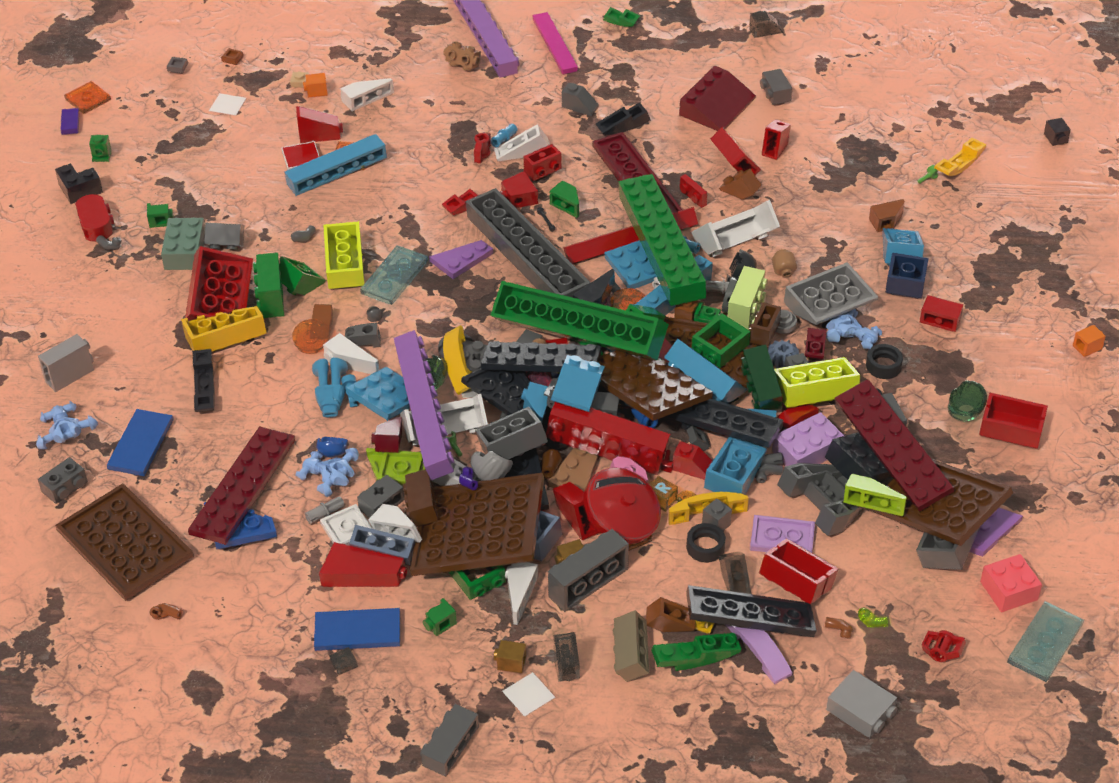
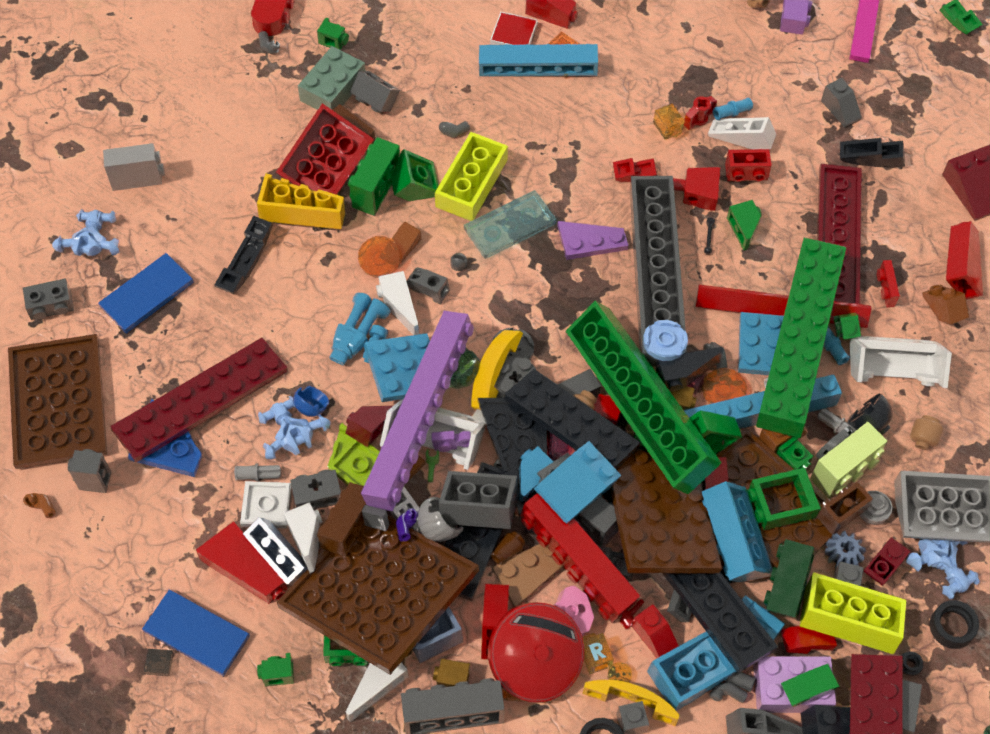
camera: 30 degrees right, 15 degrees up
none -> dark grey brick [68,449,112,493]
none -> dark grey tile [362,505,390,531]
none -> medium lavender plate [431,431,471,452]
none -> light blue tile [643,320,688,361]
none -> clear yellow brick [653,103,685,140]
none -> green slope [781,664,840,707]
none -> green brick [833,313,861,340]

